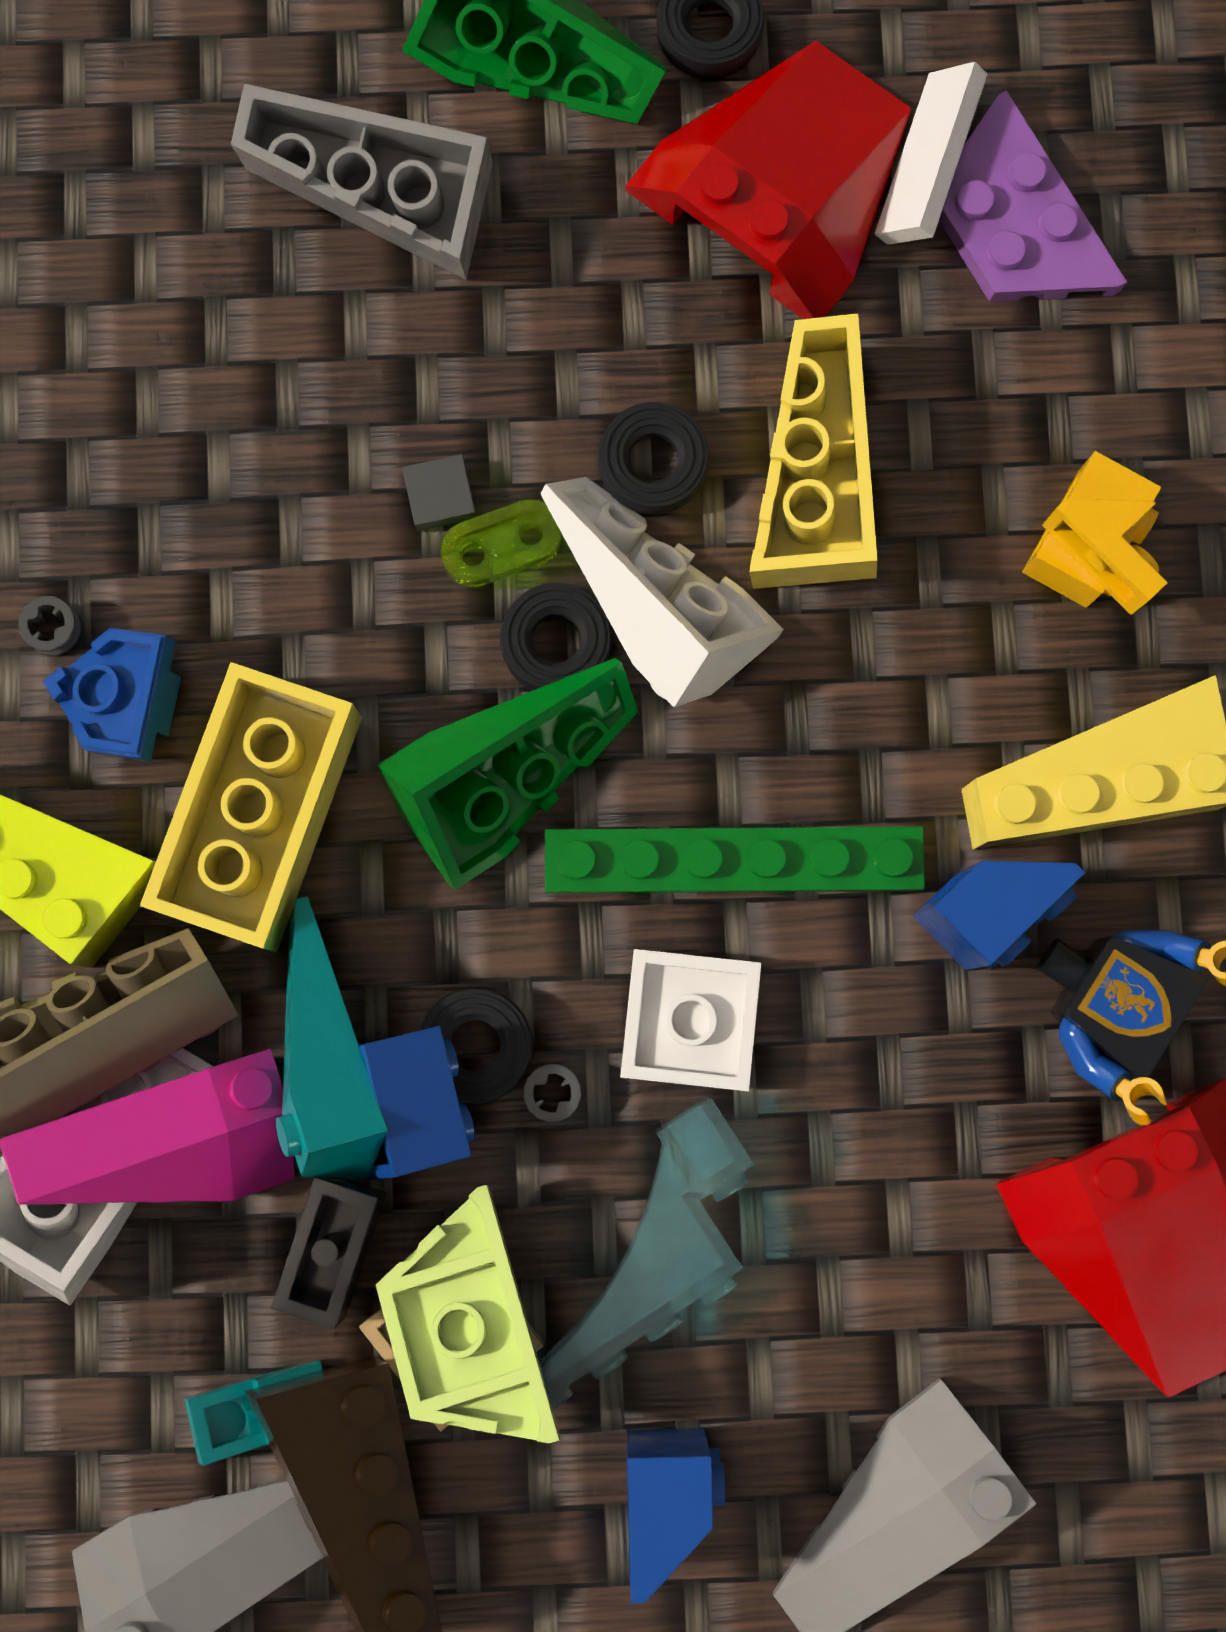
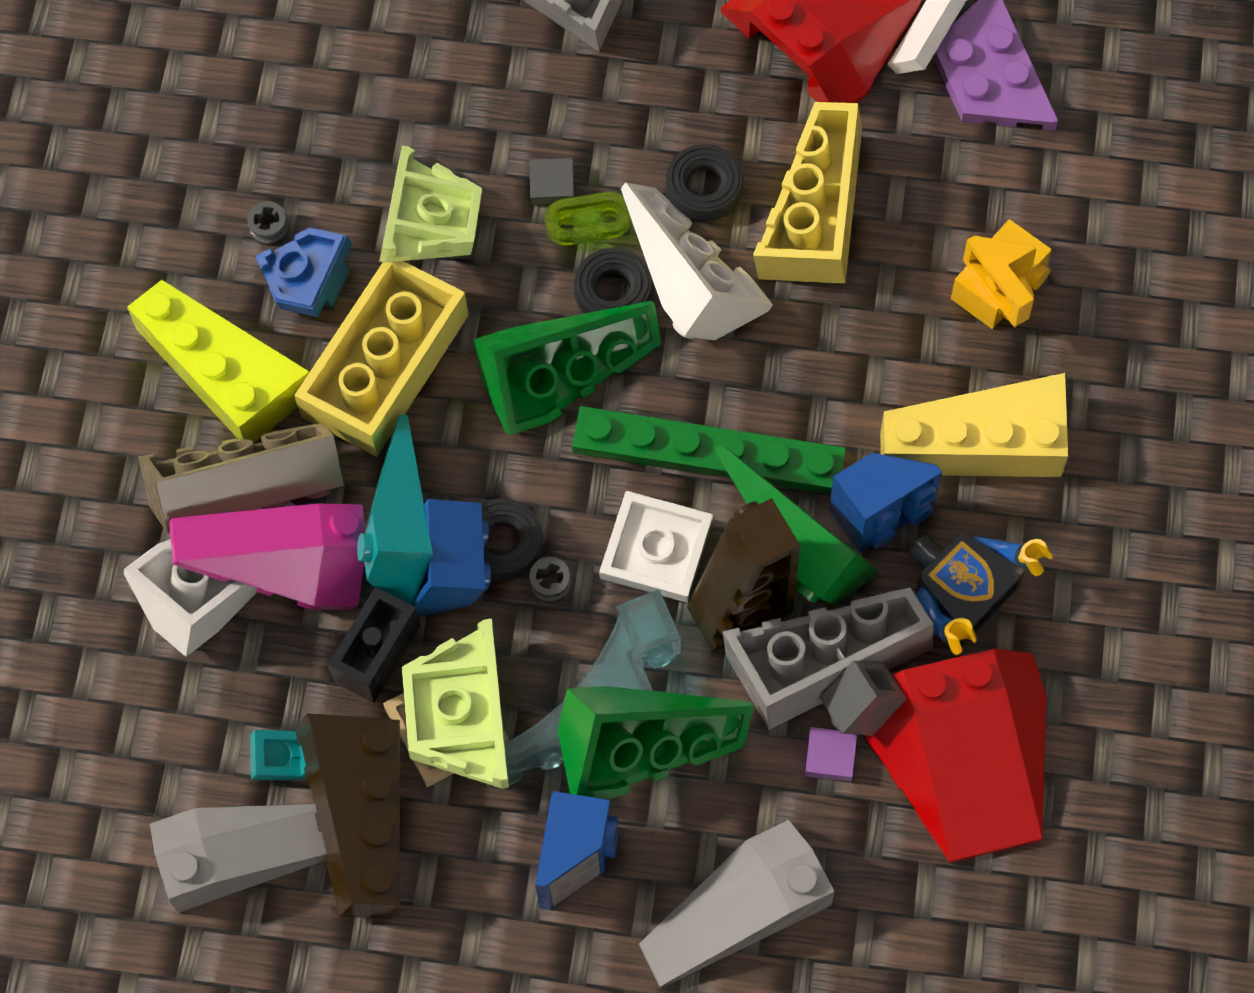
camera: 15 degrees right, 15 degrees down
none -> yellowish green wing [379,145,482,263]
none -> green wedge [557,686,754,799]
none -> dark brown wedge [687,498,801,653]
none -> green wedge [715,444,879,606]
none -> light grey wedge [723,587,933,730]
none -> medium lavender tile [805,727,857,782]
none -> dark grey brick [820,660,907,736]

